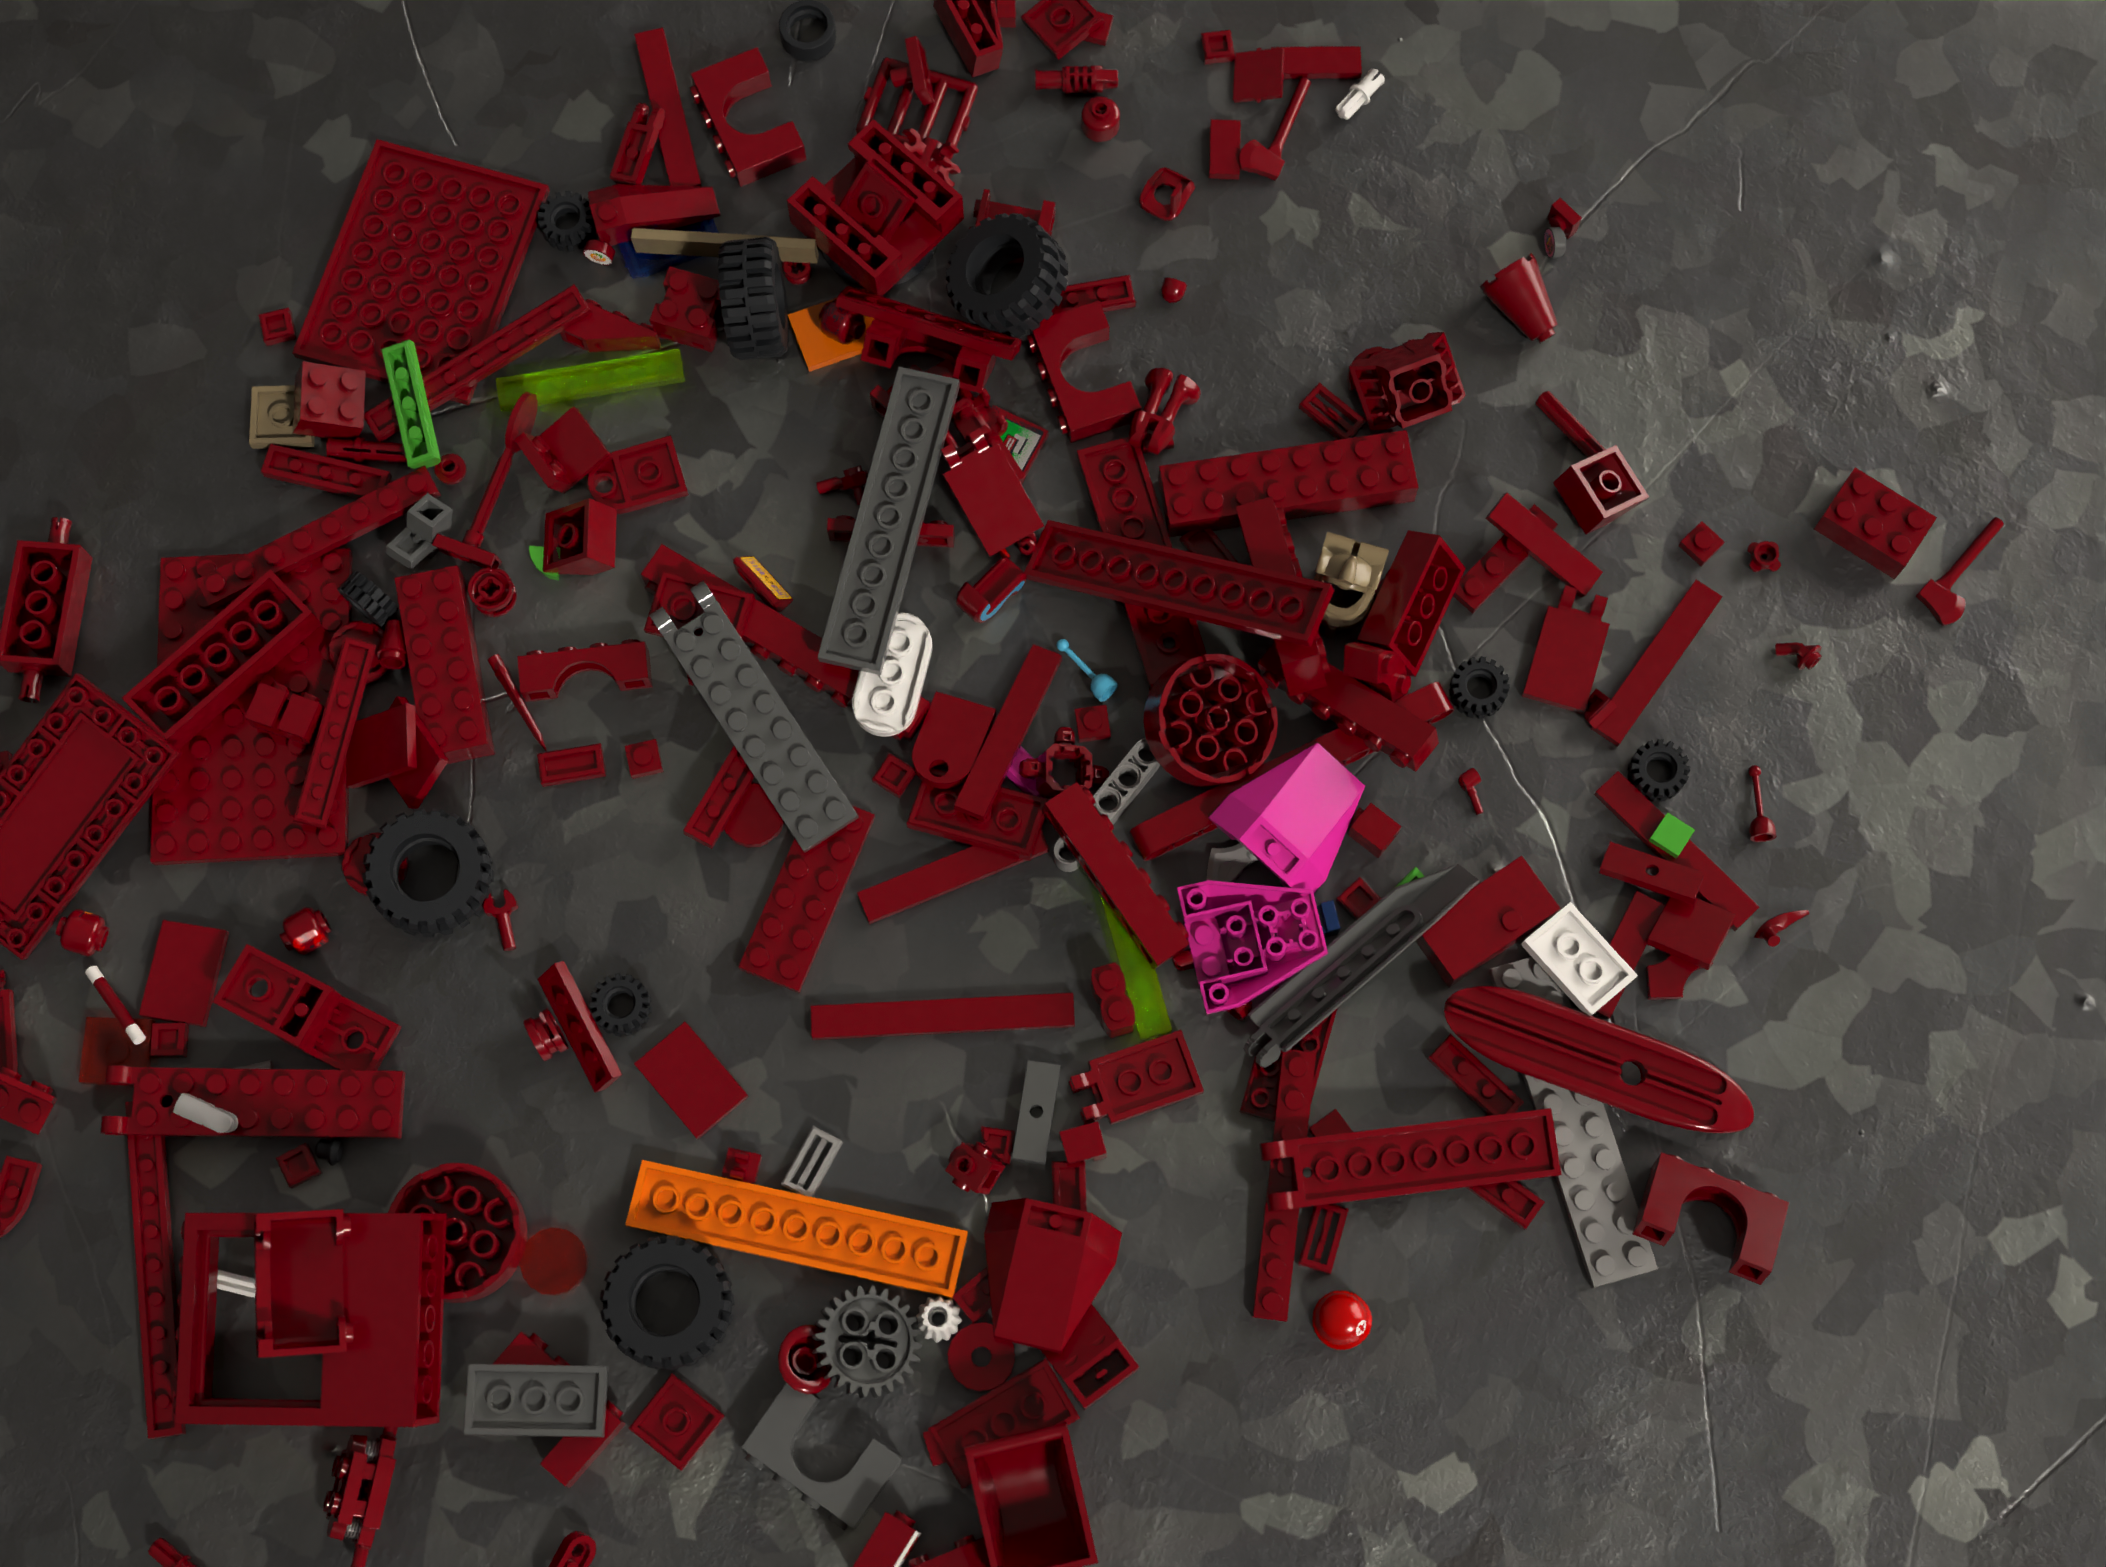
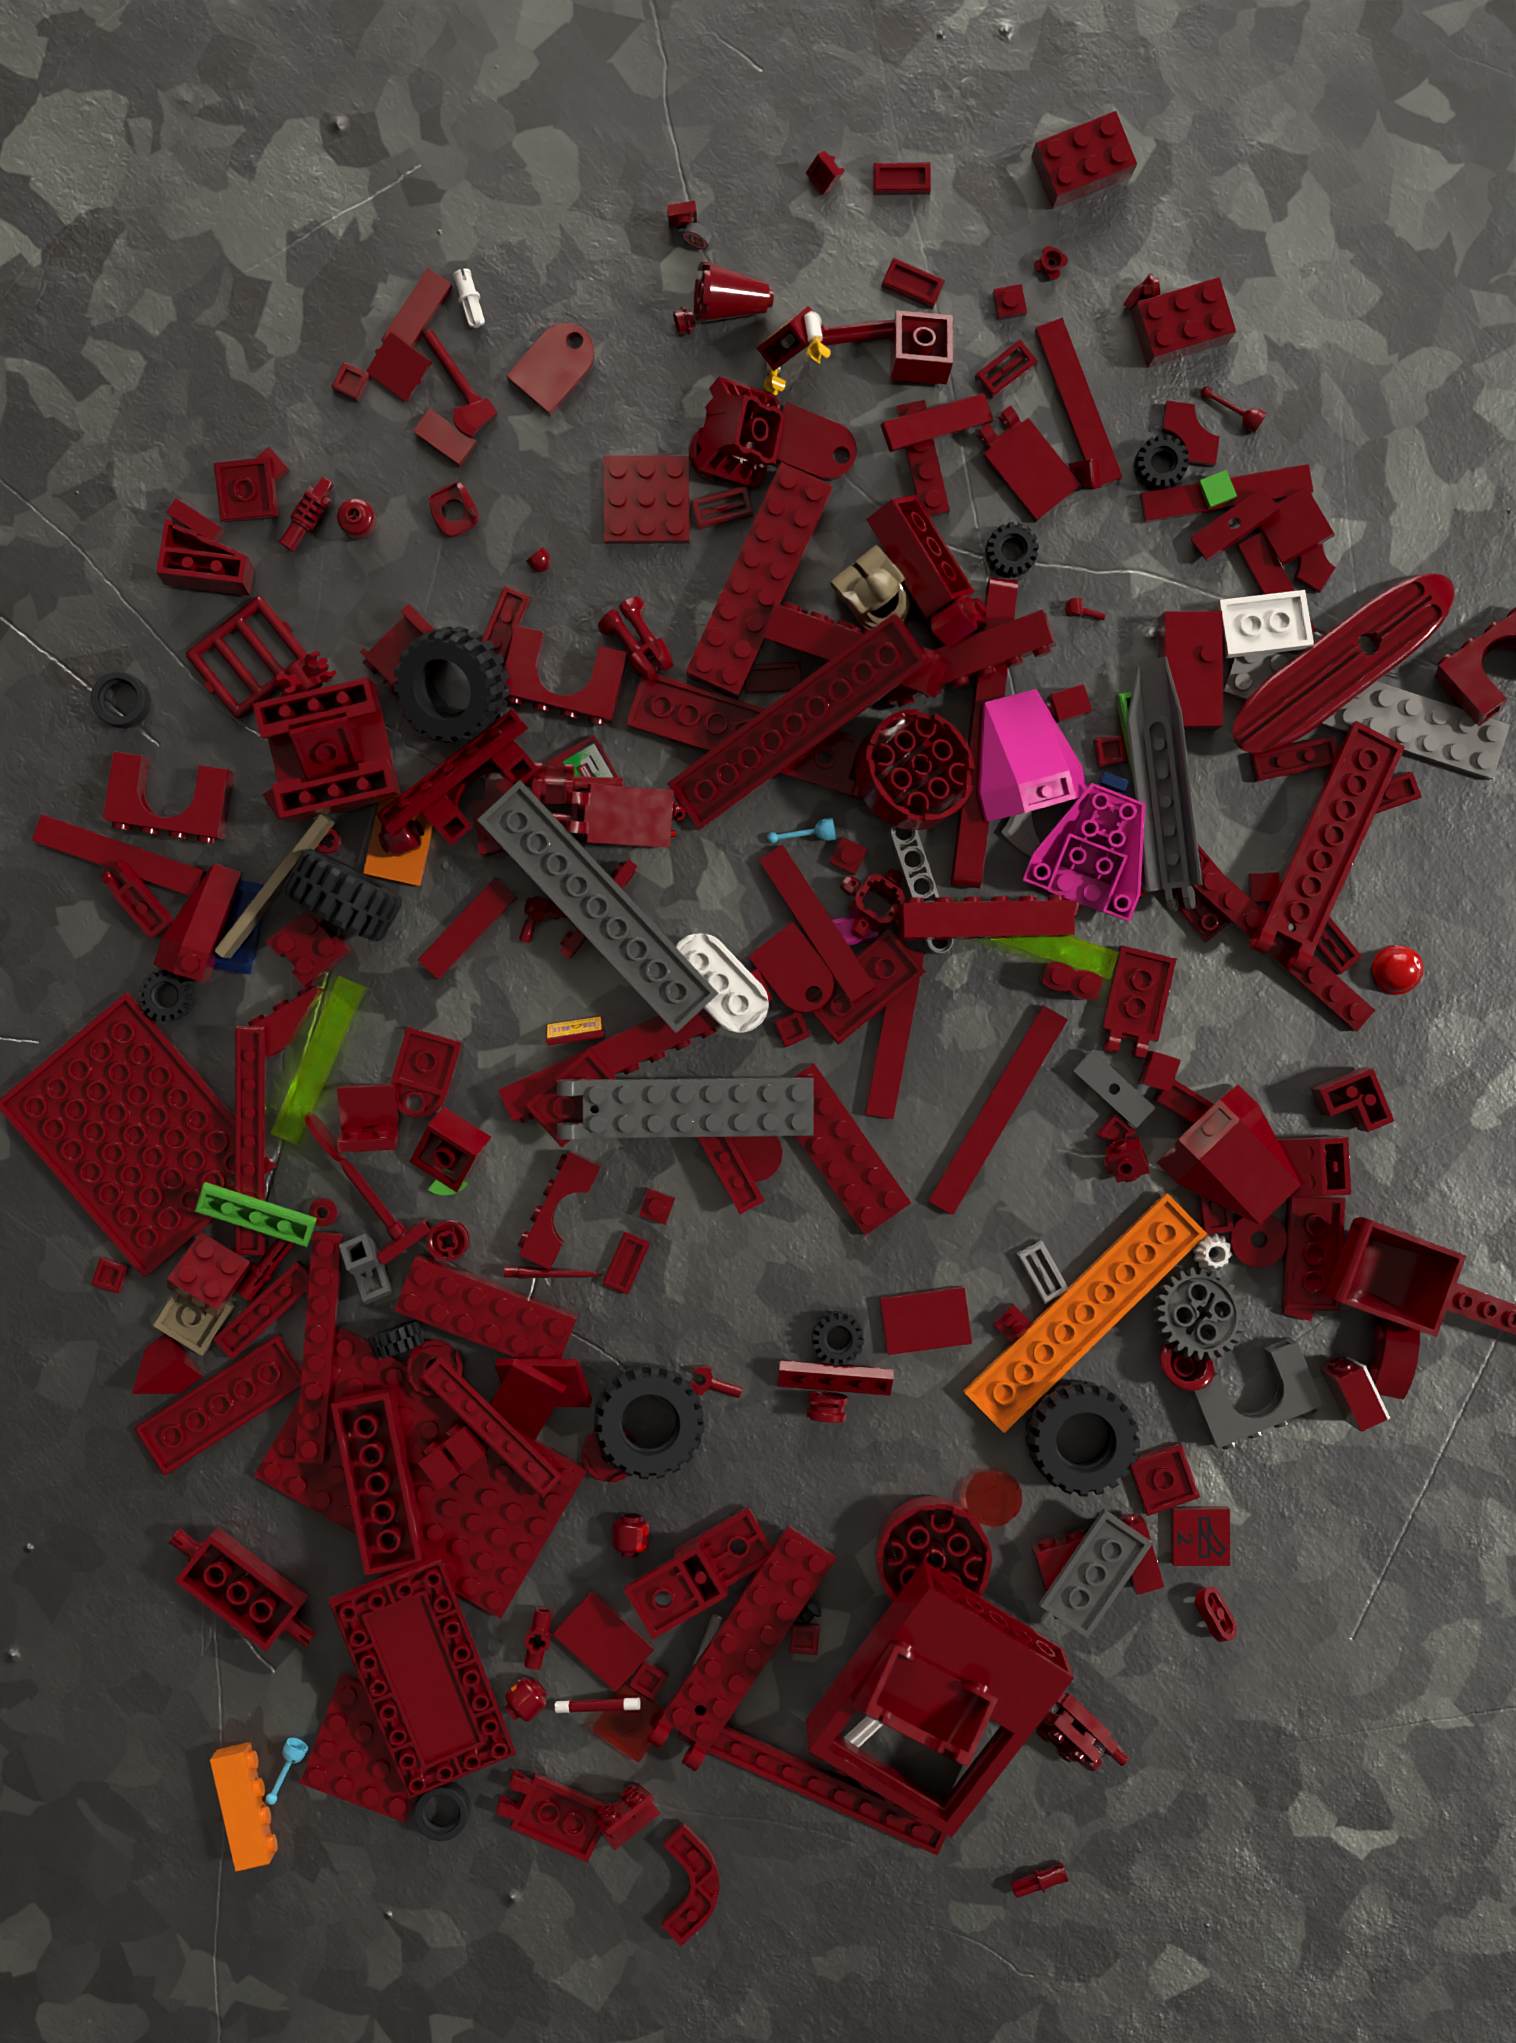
camera: 60 degrees left, 15 degrees up
light grey bar [173,1093,239,1133] -> none
dark red cone [377,620,408,669] -> none
dark red tile [583,239,615,265] -> none
dark red tile [890,36,935,106] -> none
dark red animal [956,558,1027,623] -> none
dark red bar [1754,910,1809,947] -> none
dark red piece [1916,517,2004,626] -> none
none -> dark red slope [132,1334,204,1394]
none -> dark red tile [134,1334,302,1476]
none -> dark red tile [418,877,517,980]
none -> dark red tile [507,323,595,416]
none -> dark red axle [524,1607,553,1670]
none -> dark red plate [603,455,690,544]
none -> dark red plate [673,306,696,335]
none -> torso [757,306,830,395]
none -> dark red tile [776,402,857,481]
none -> dark red tile [806,151,845,195]
none -> dark red tile [873,162,931,195]
none -> dark red tile [881,257,945,309]
none -> dark red tile [975,339,1038,399]
none -> dark red brick [1131,277,1237,368]
none -> dark red tile [1161,401,1220,467]
none -> dark red tile [1171,1506,1230,1566]
none -> dark red brick [1310,1067,1395,1132]

